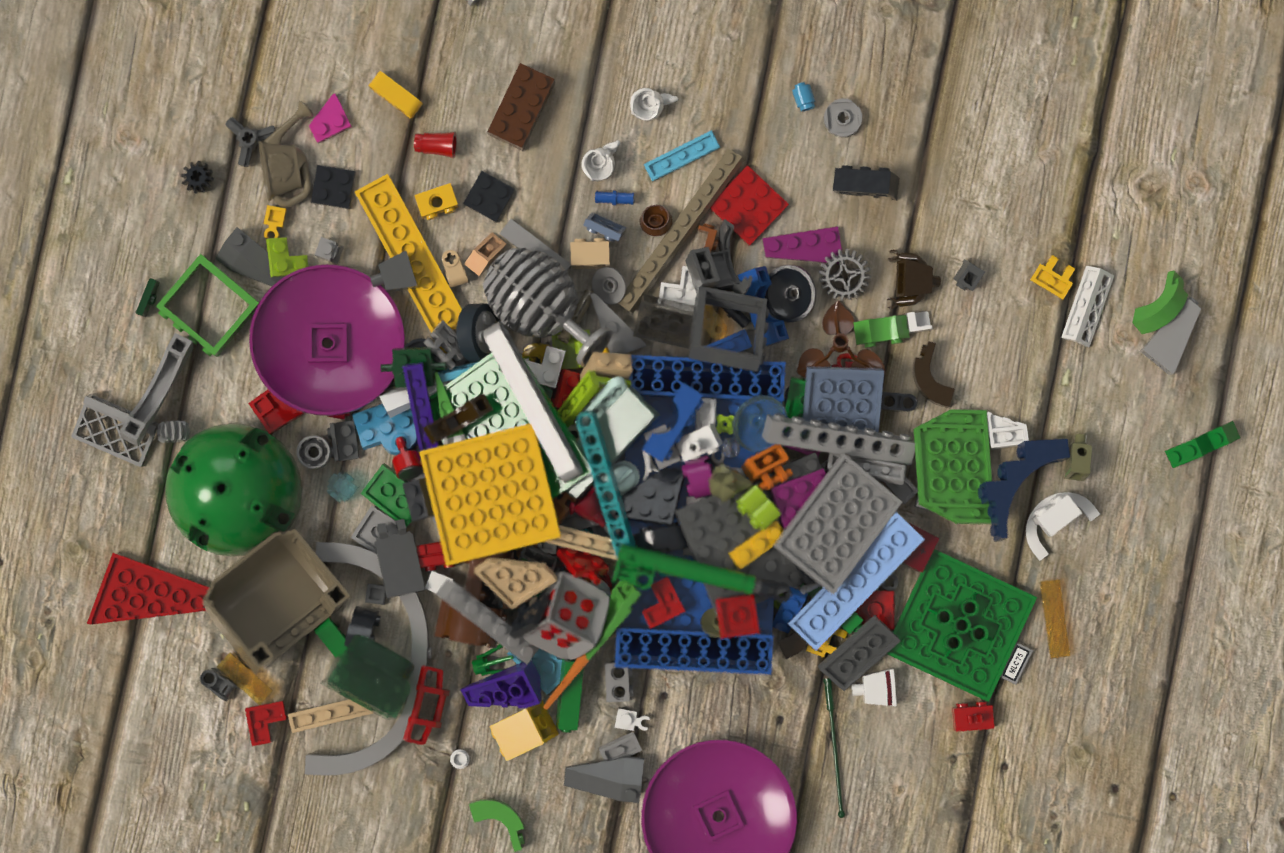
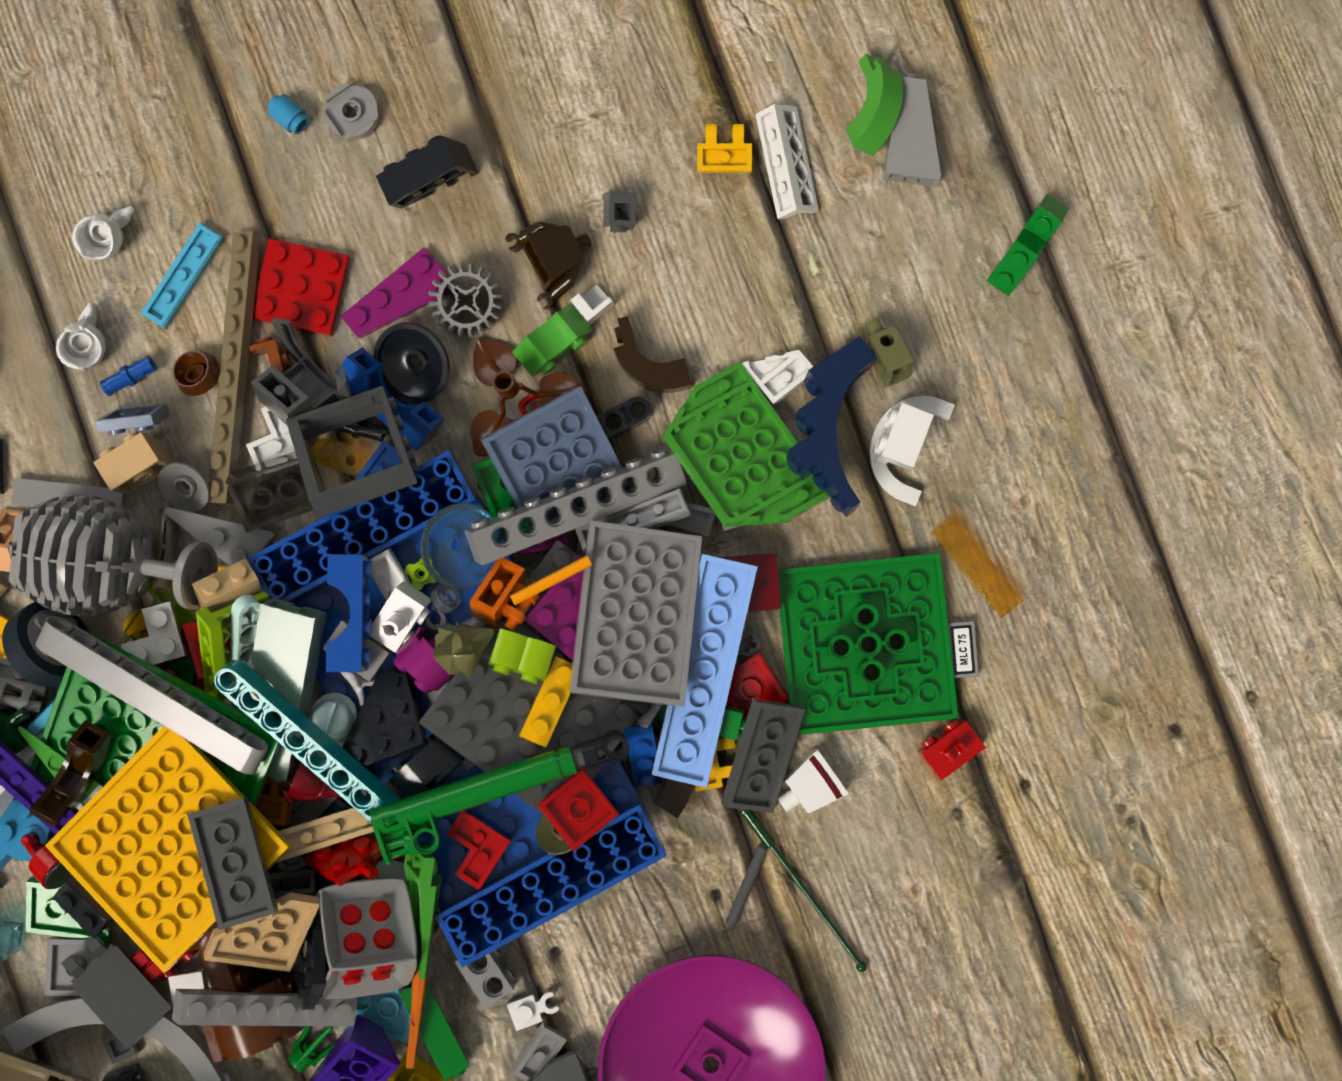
camera: 30 degrees left, 0 degrees up
none -> dark grey plate [187,797,279,930]
none -> light orange bar [510,555,592,605]
none -> dark grey bar [725,845,768,927]

